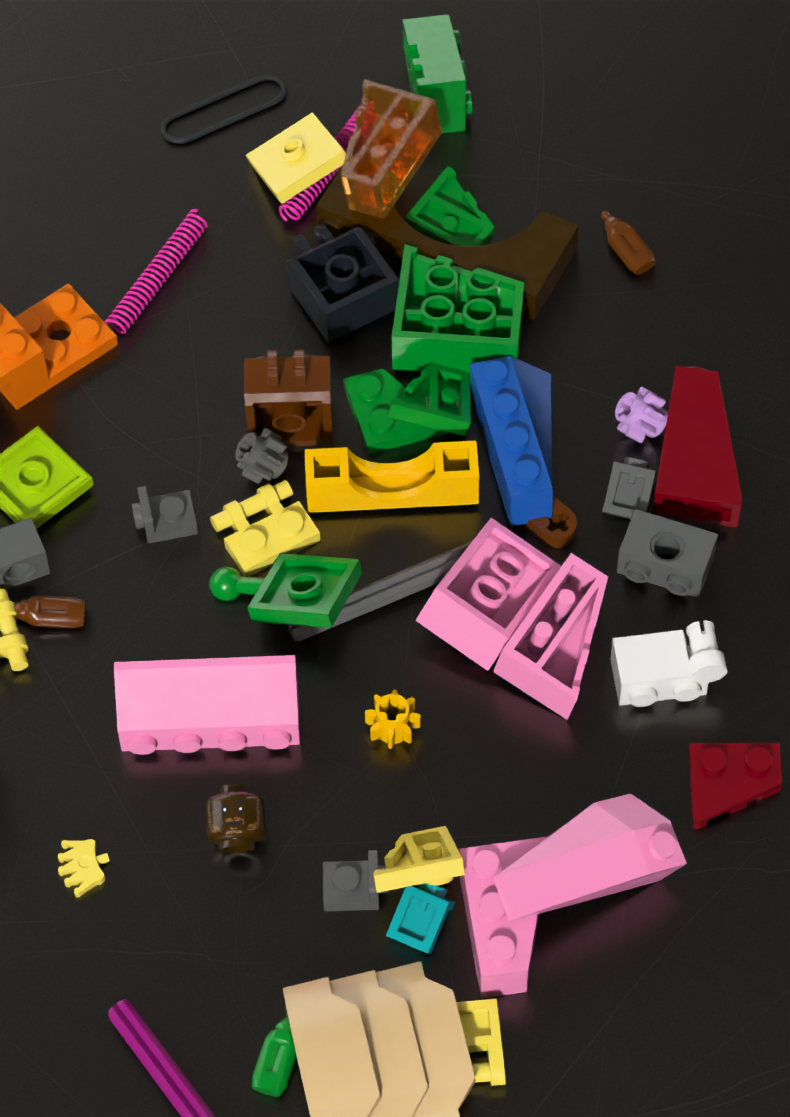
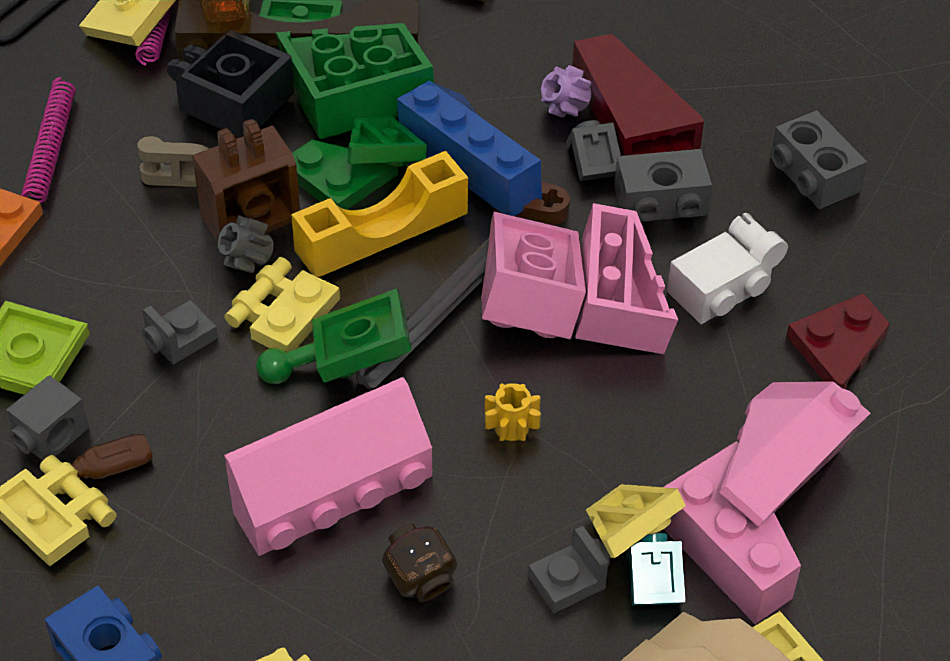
camera: 30 degrees left, 10 degrees down
none -> dark tan plate [137,136,208,187]

